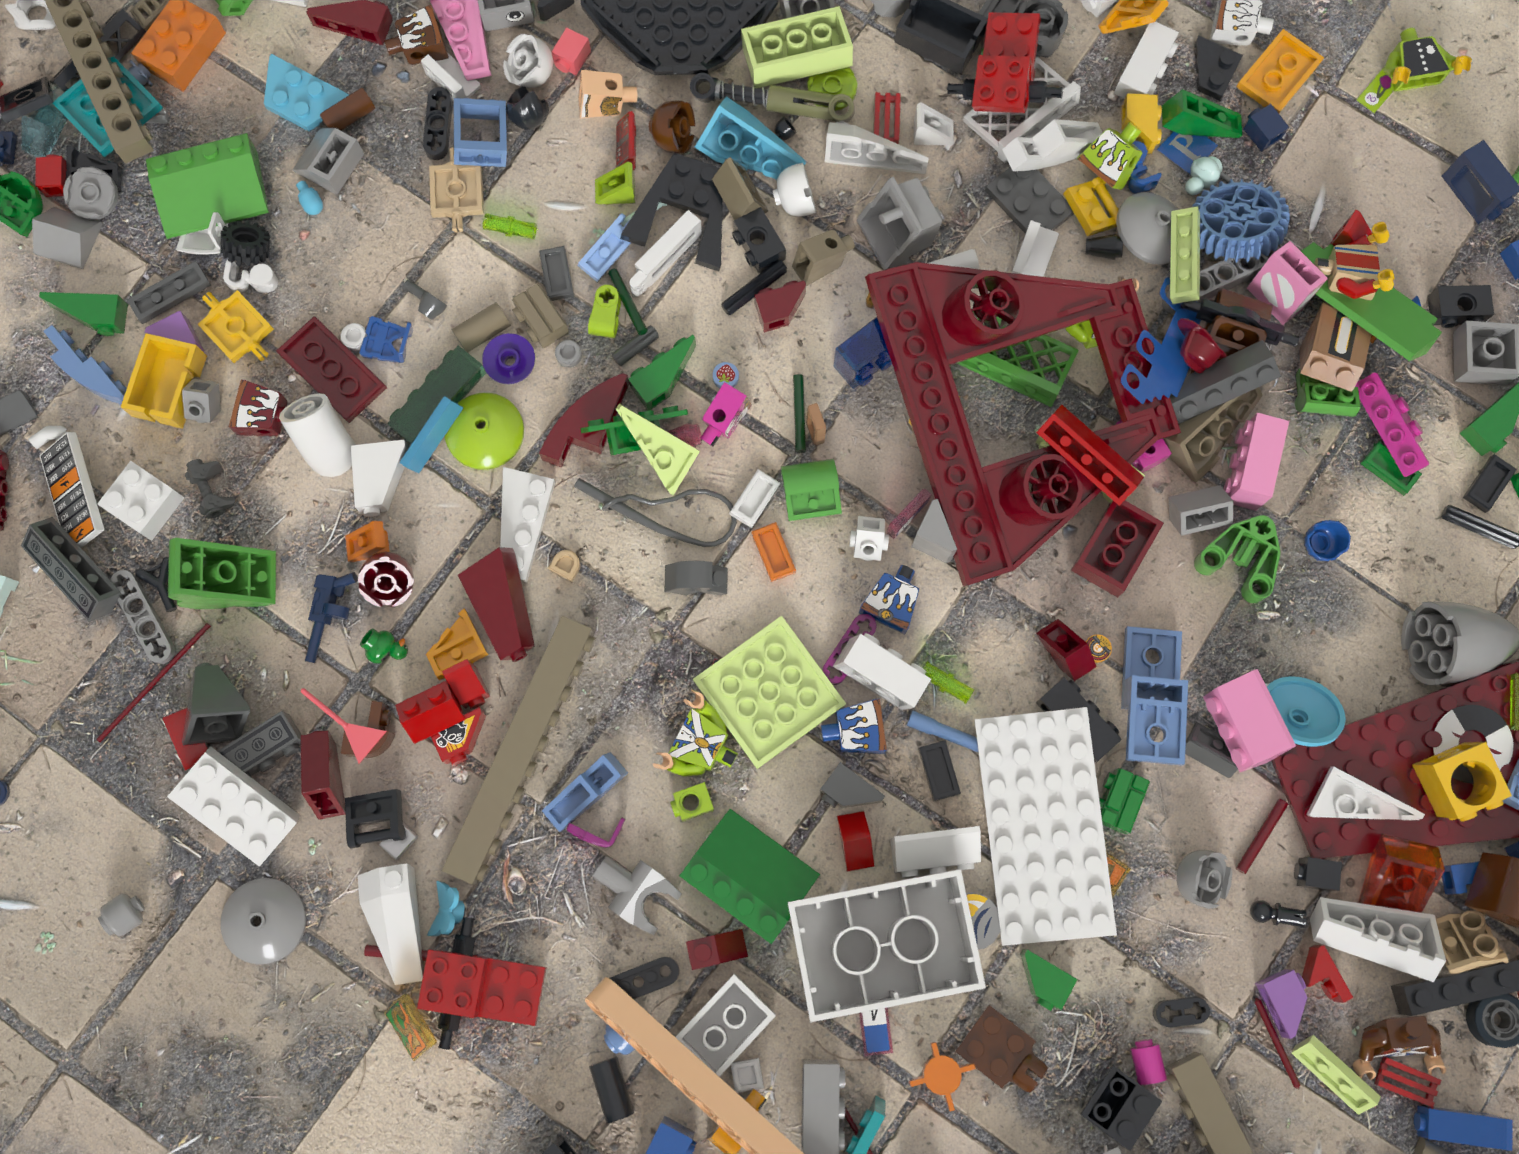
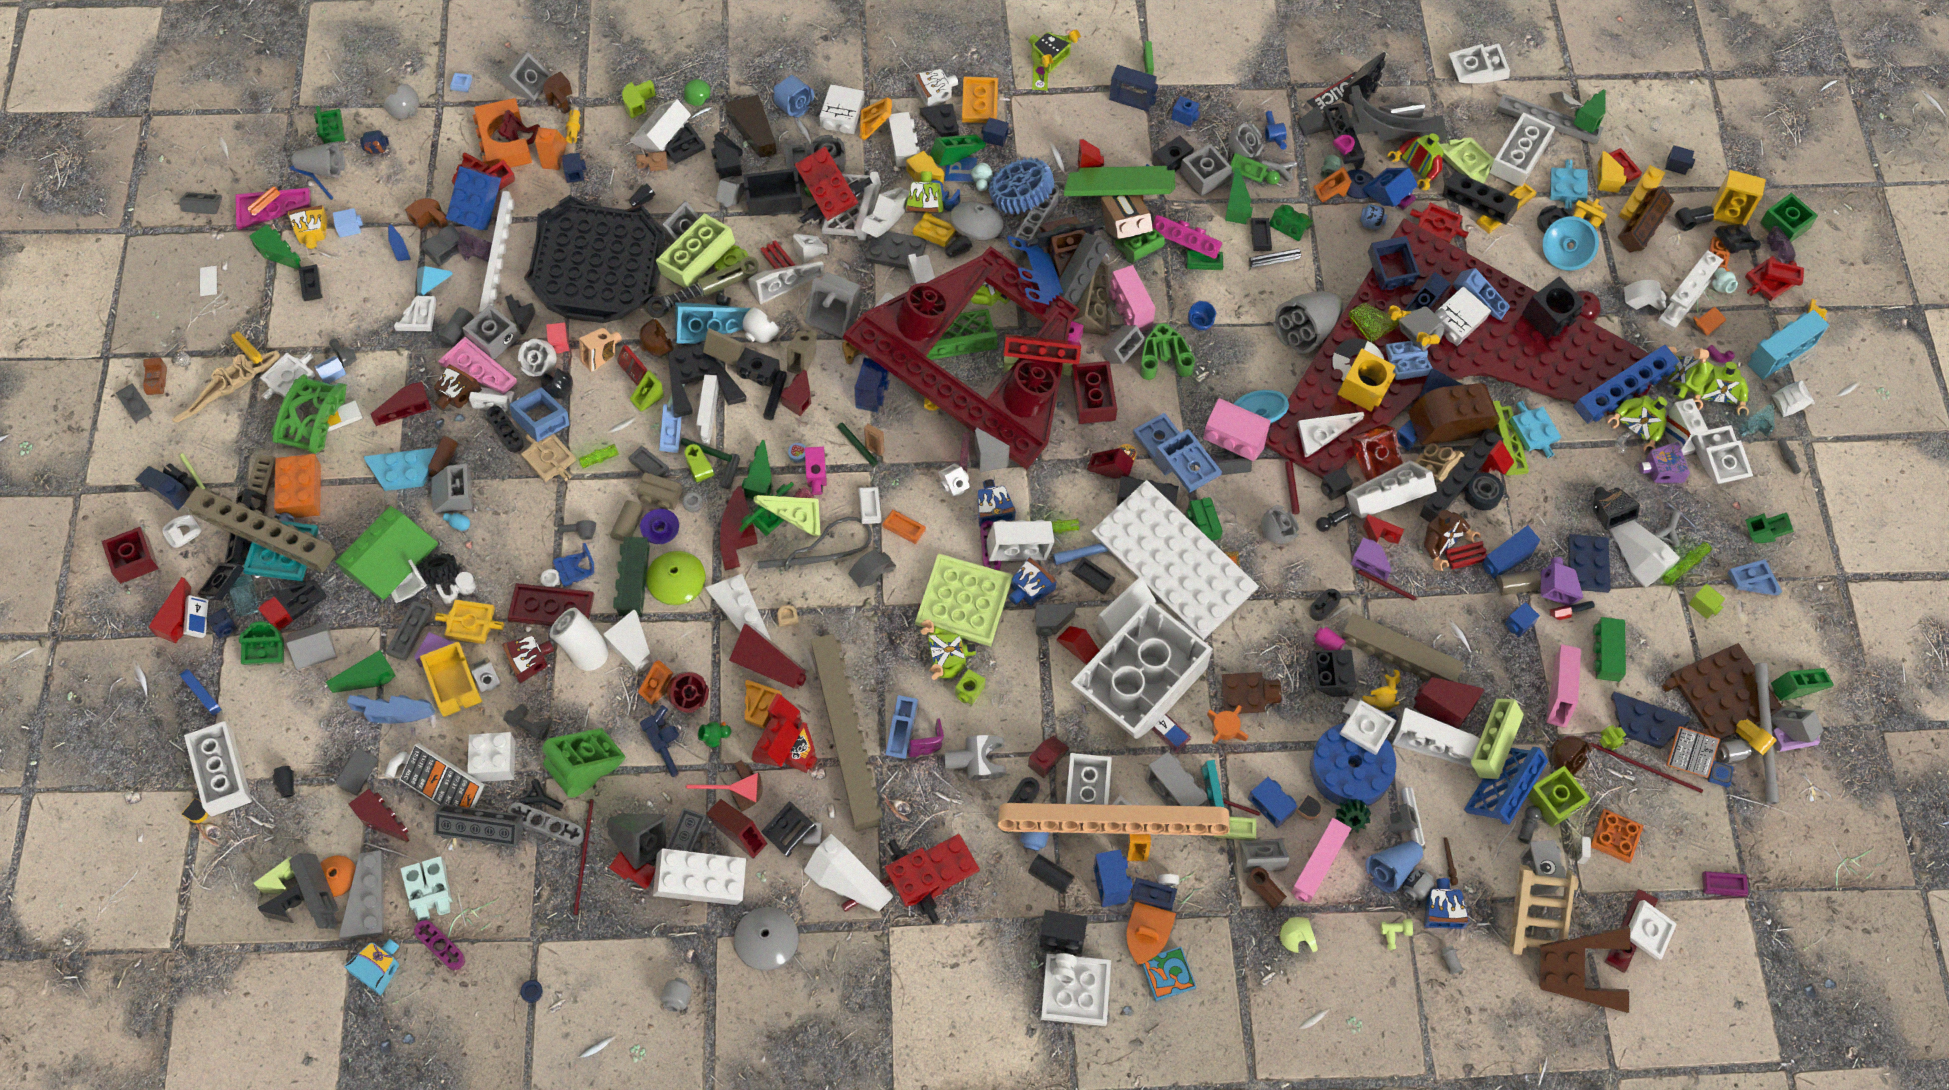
camera: 40 degrees left, 15 degrees down
light grey tile [63,167,118,220] -> none
clear yellow tile [384,993,437,1062] -> none
dark azure tile [400,396,463,473] -> none
medium azure animal [427,881,465,937] -> none
green slope [679,809,820,944] -> none
bright green brick [781,459,842,521] -> none
green slope [1020,949,1078,1011] -> none
yellowish green plate [1170,206,1200,304] -> none
dark red piece [1178,318,1227,373] -> none
bright pink brick [1247,241,1328,325] -> none
yellowish green plate [1291,1035,1381,1115] -> none
torso [1314,222,1395,300] -> none

